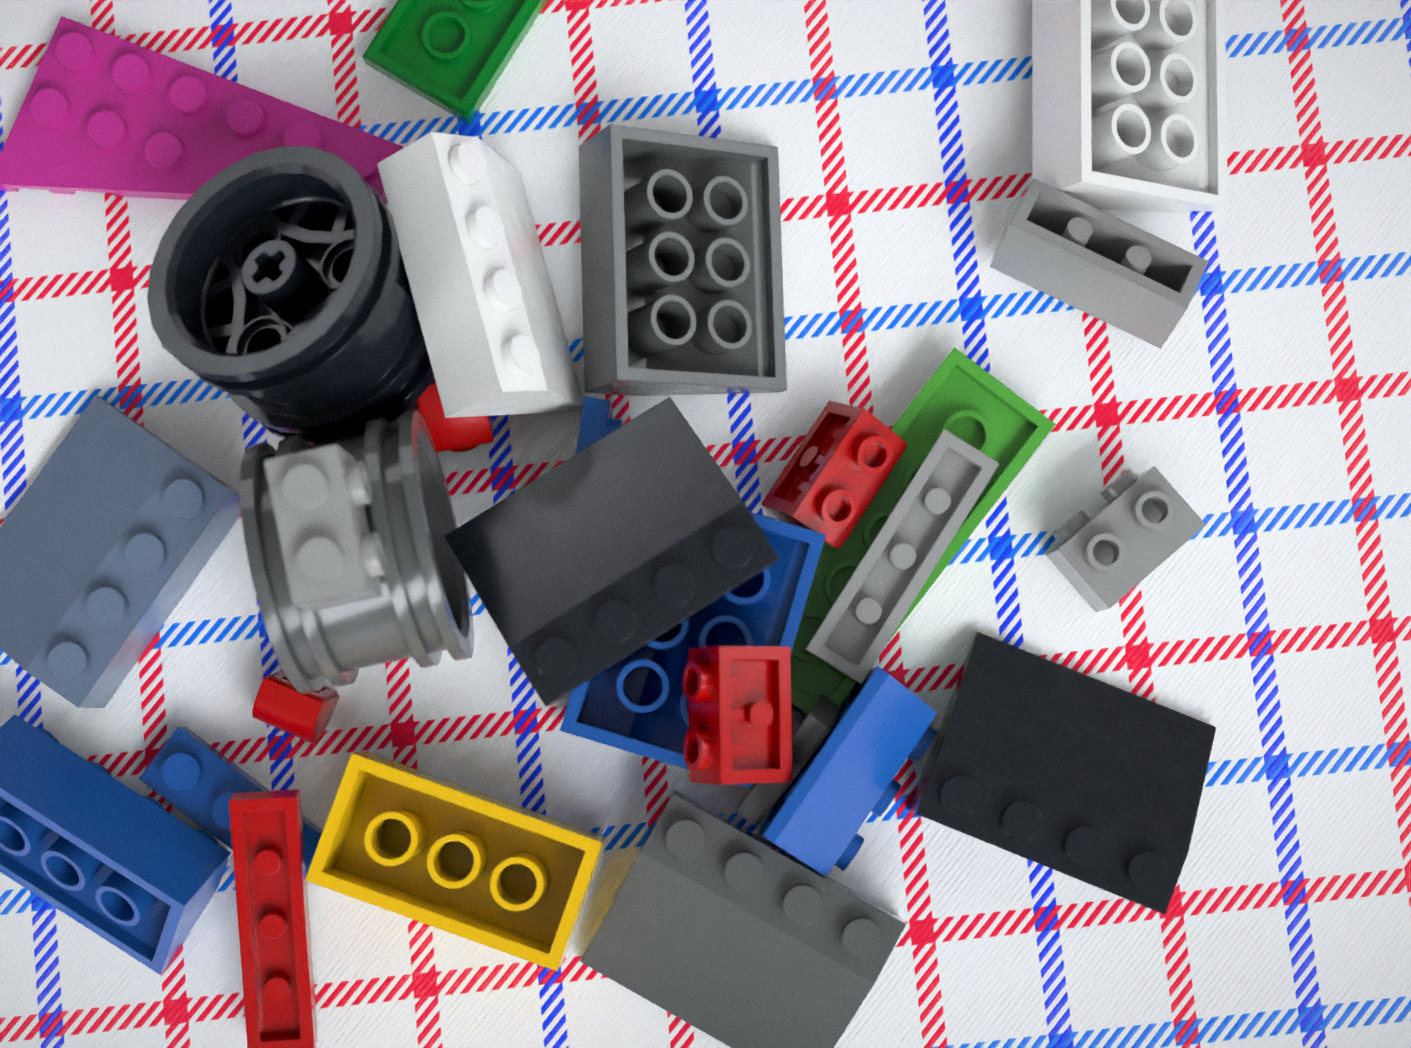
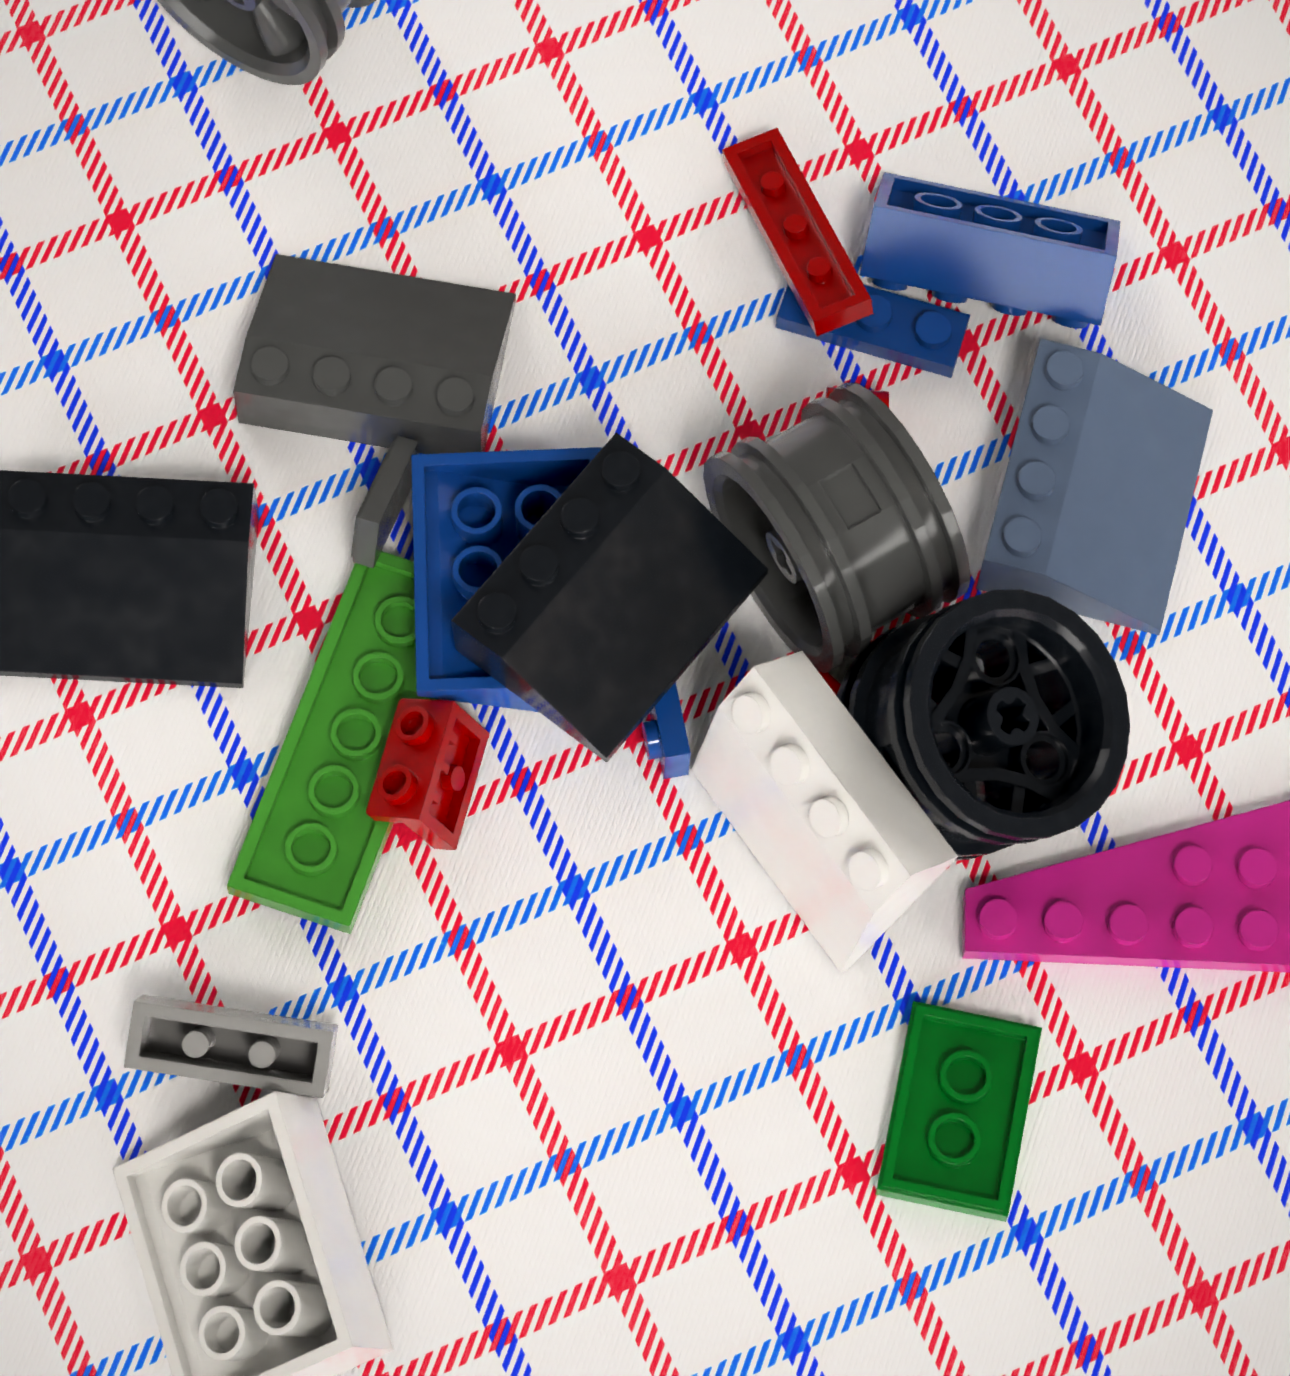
camera: 155 degrees right, 15 degrees down
light grey brick [264,444,386,612] -> none
yellow brick [305,751,607,971] -> none
dark grey slope [578,124,787,396] -> none
red bracket [682,646,793,785] -> none
slope [760,666,937,877] -> none
light grey plate [805,429,1000,685] -> none
light grey brick [1046,466,1206,612] -> none

